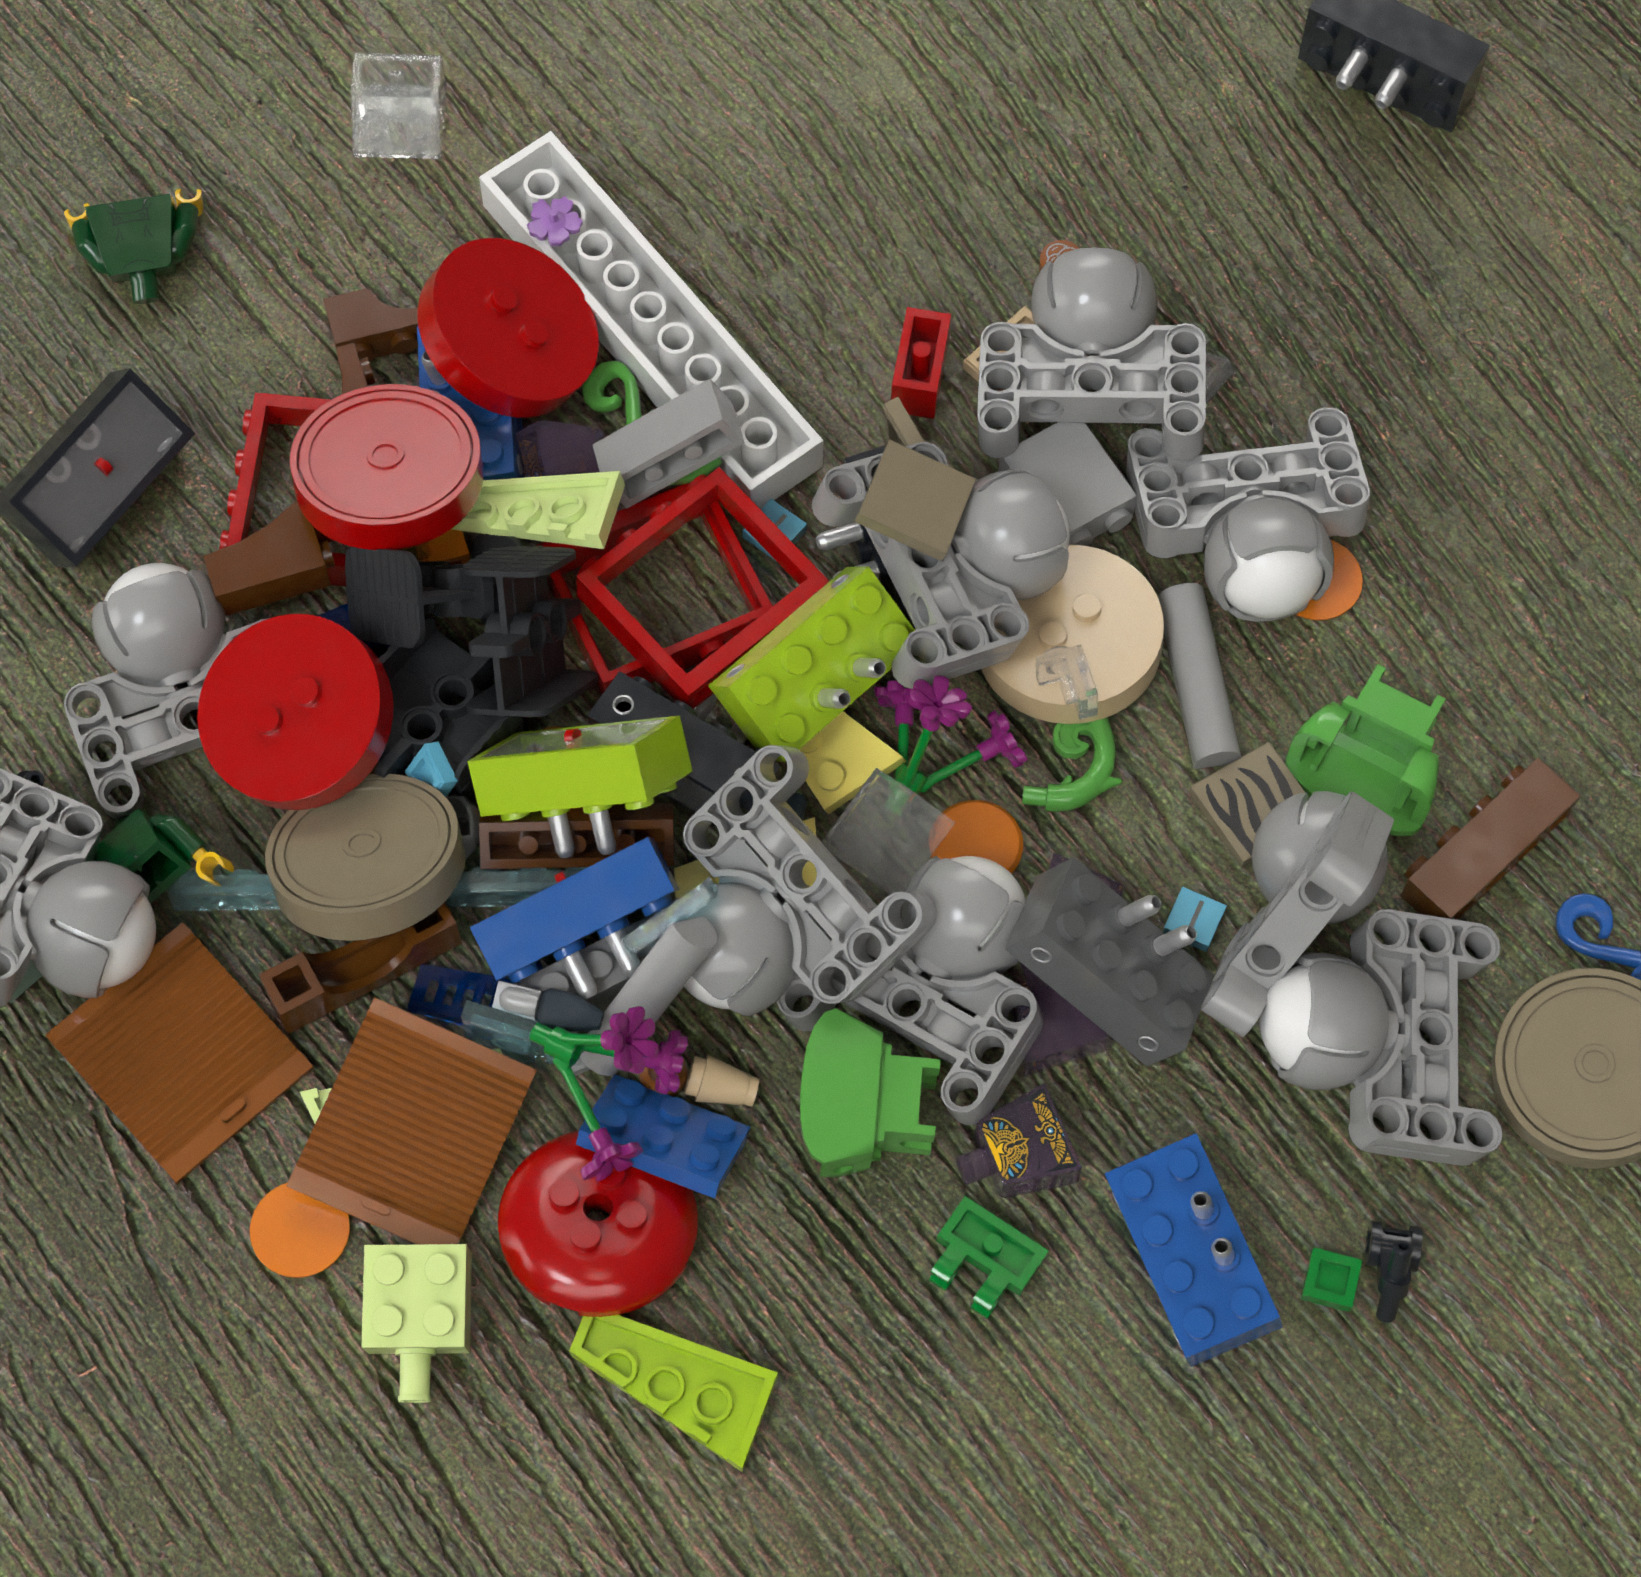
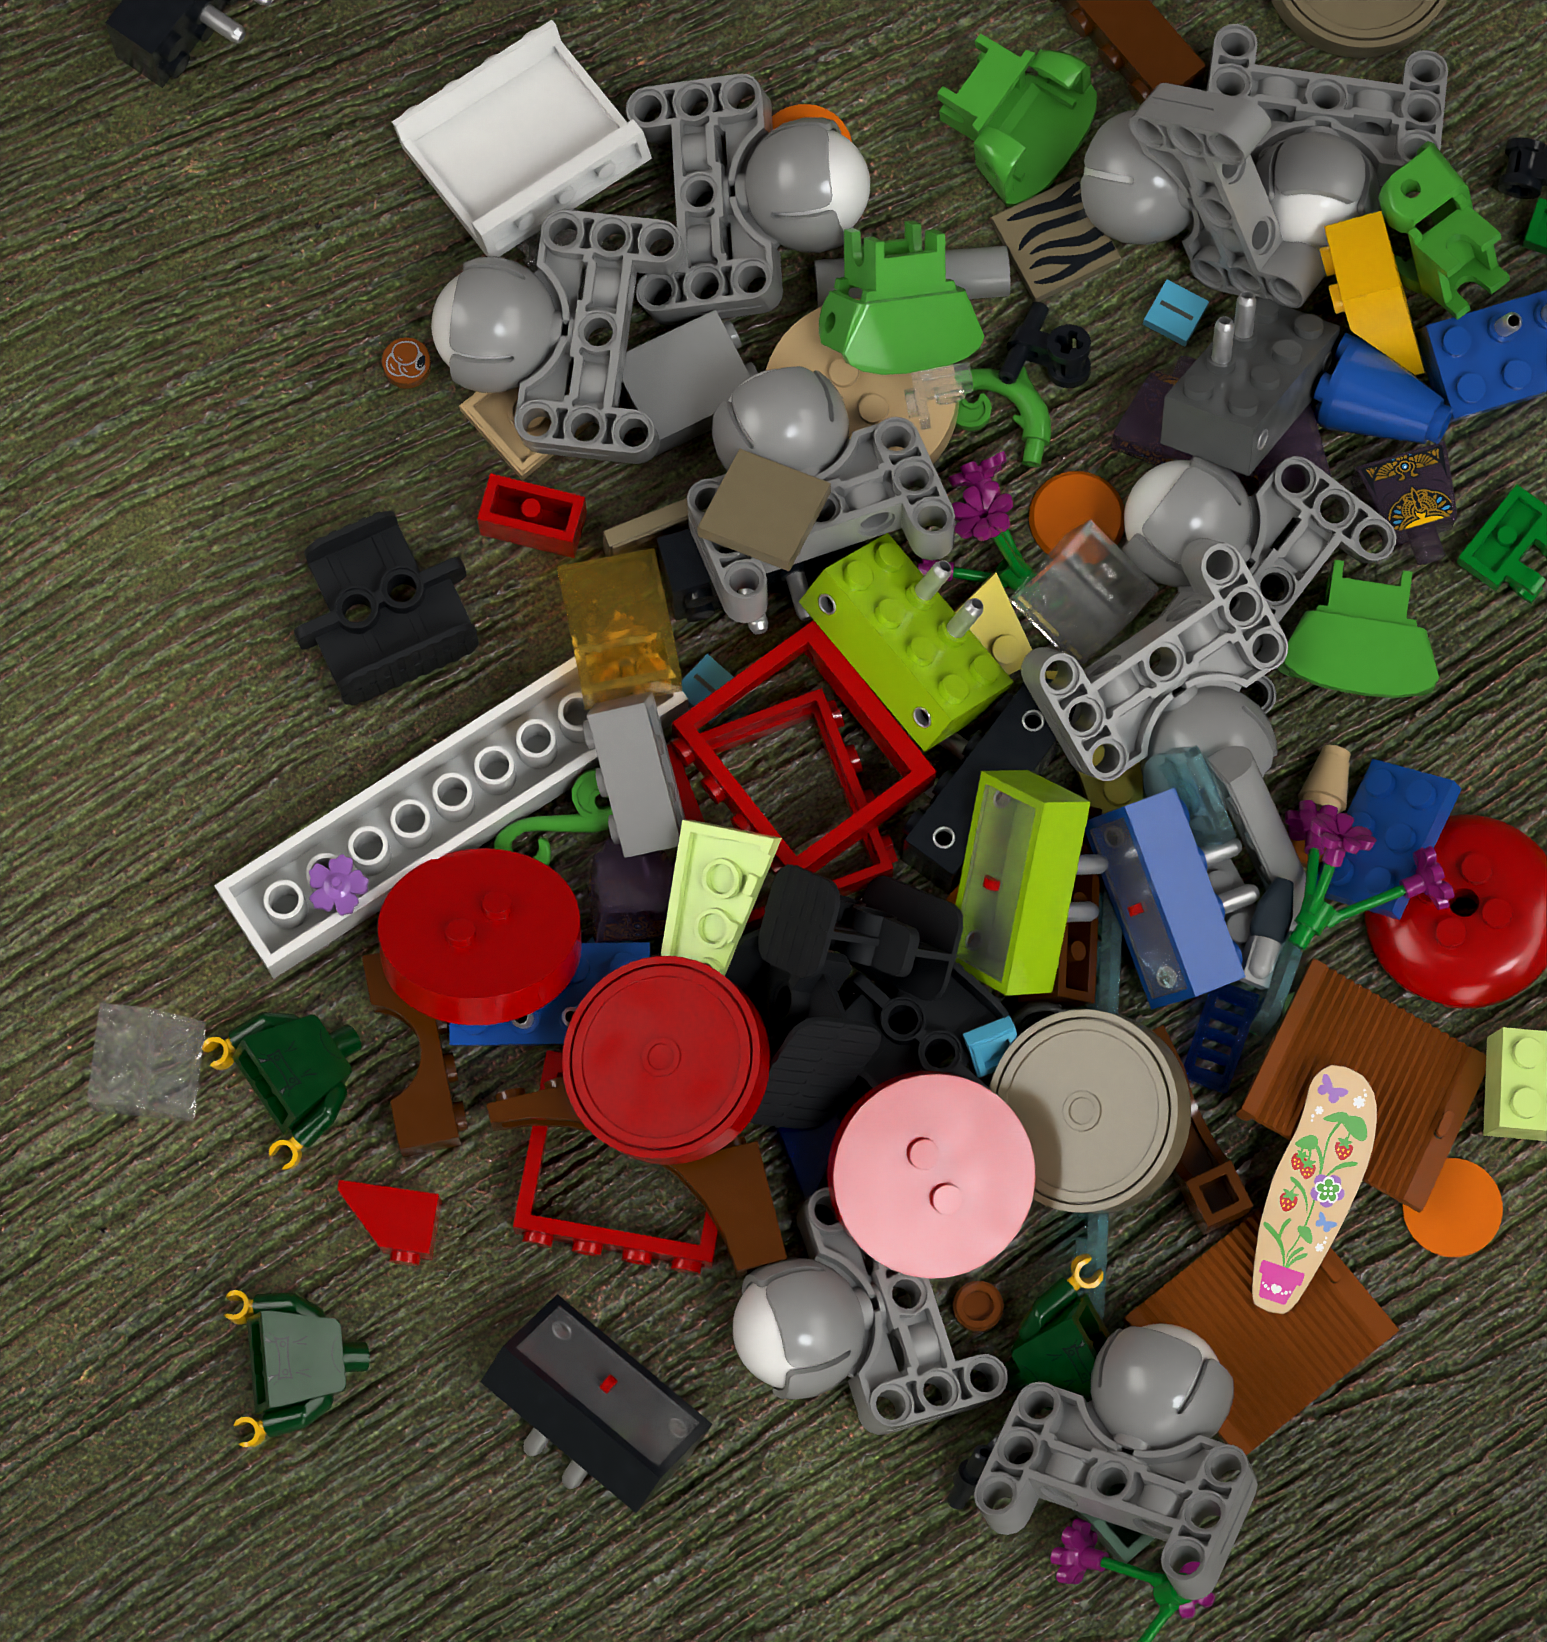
camera: 85 degrees left, 10 degrees up
none -> dark green torso [202,1012,362,1170]
none -> black piece [294,511,479,706]
none -> red slope [337,1180,442,1266]
none -> white panel [392,20,652,257]
none -> clear yellow slope [557,548,682,710]
none -> bright green piece [819,221,985,375]
none -> dark orange tile [953,1281,1004,1333]
none -> black piece [998,302,1091,388]
none -> tan sticker [1252,1065,1377,1314]
none -> blue cone [1312,333,1454,444]
none -> yellow slope [1320,211,1425,375]
none -> bright green piece [1378,141,1510,320]

